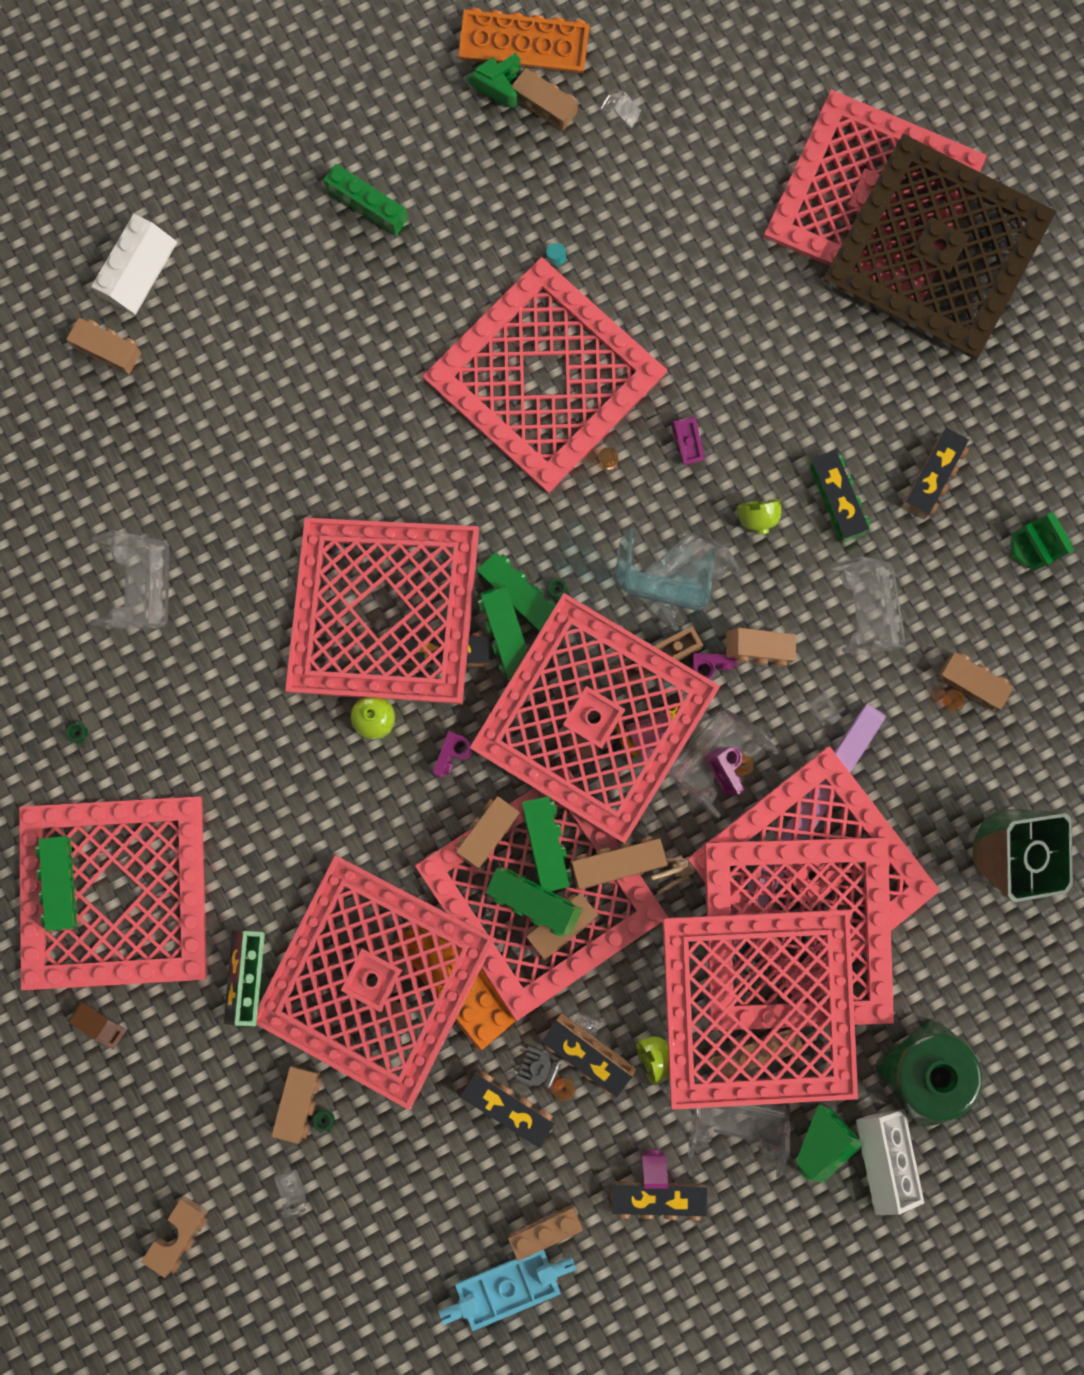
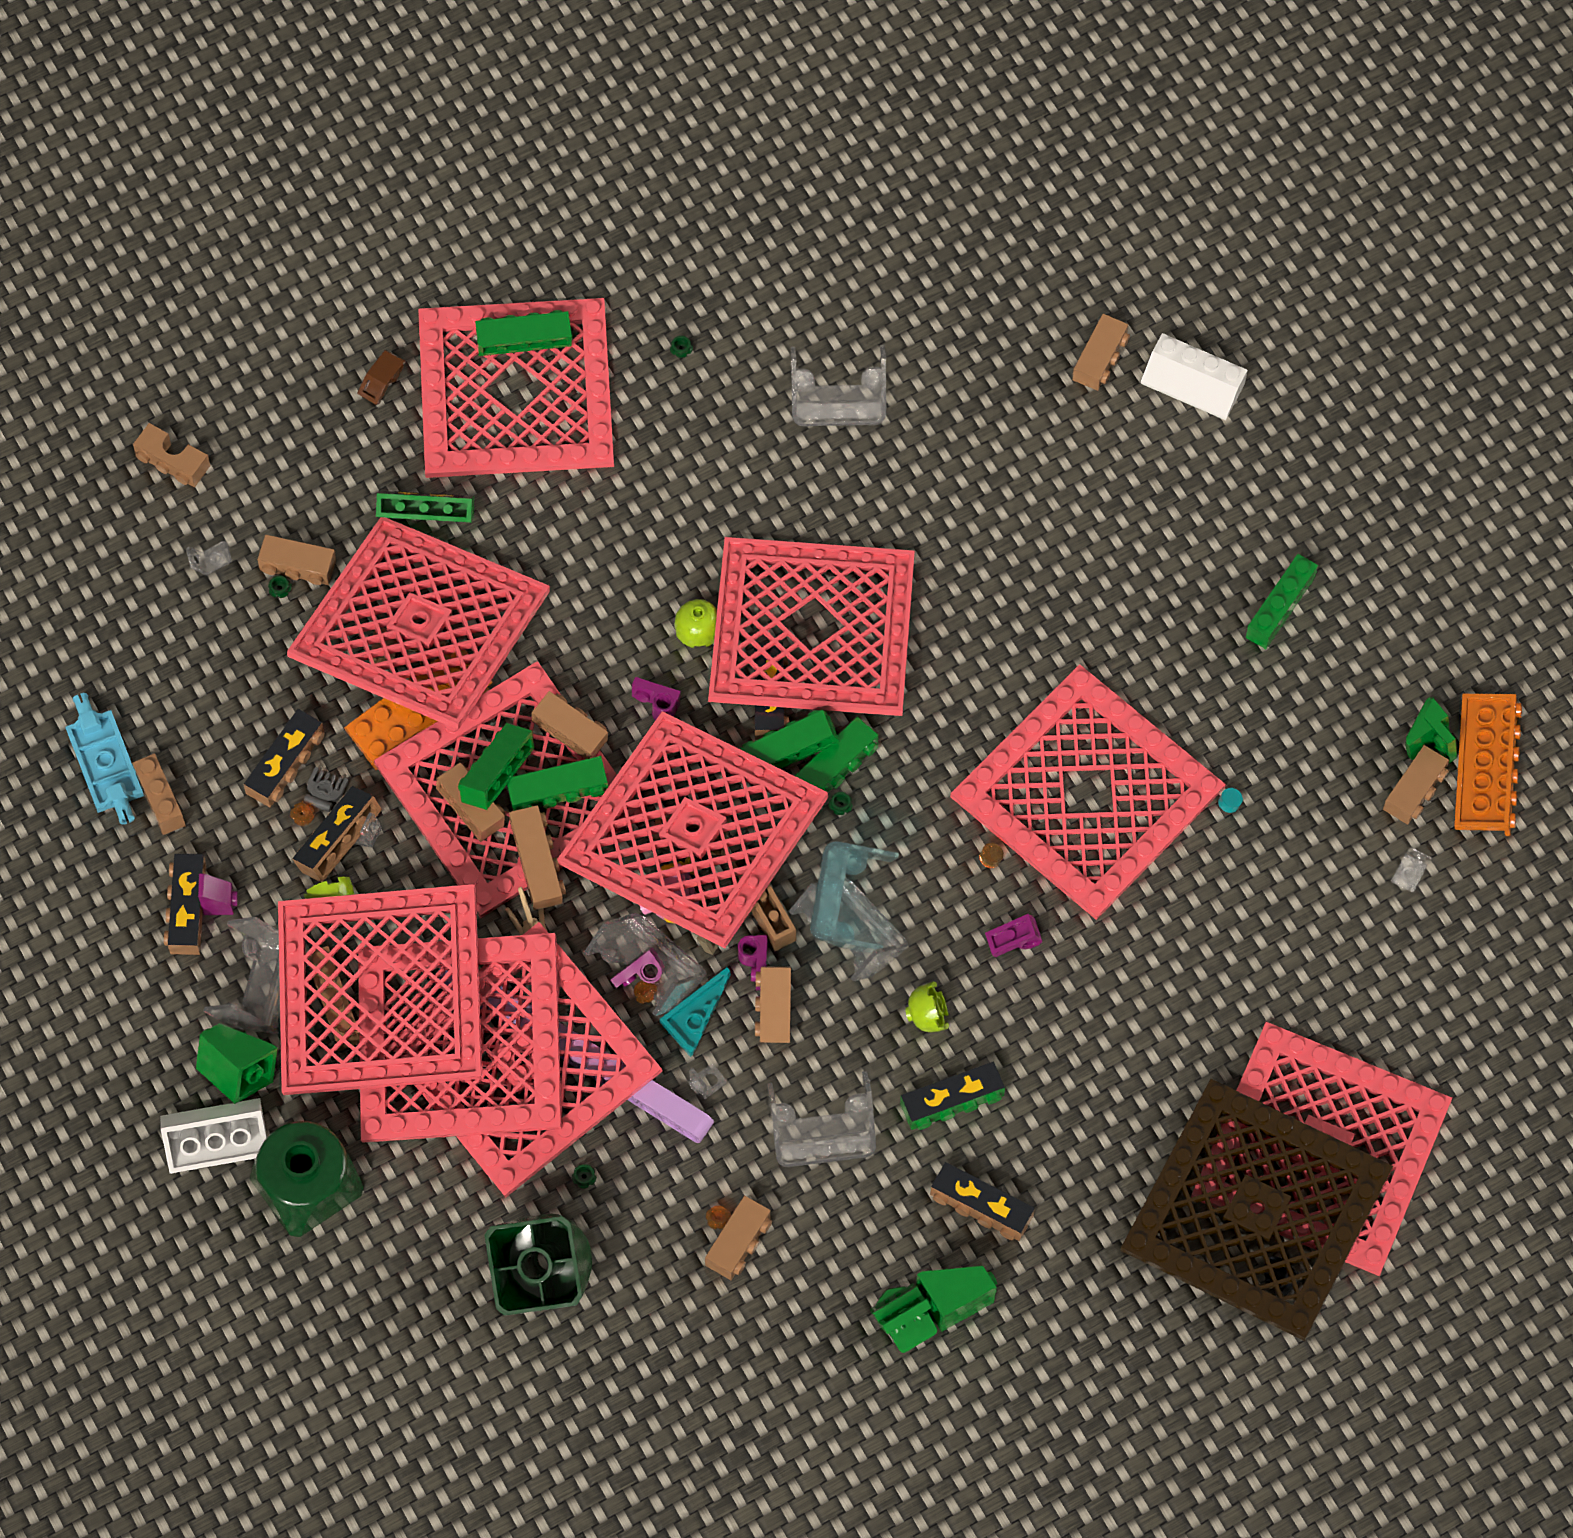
camera: 90 degrees right, 15 degrees down
none -> dark green plate [572,1164,597,1189]
none -> teal wing [660,967,731,1057]
none -> green slope [916,1266,998,1332]

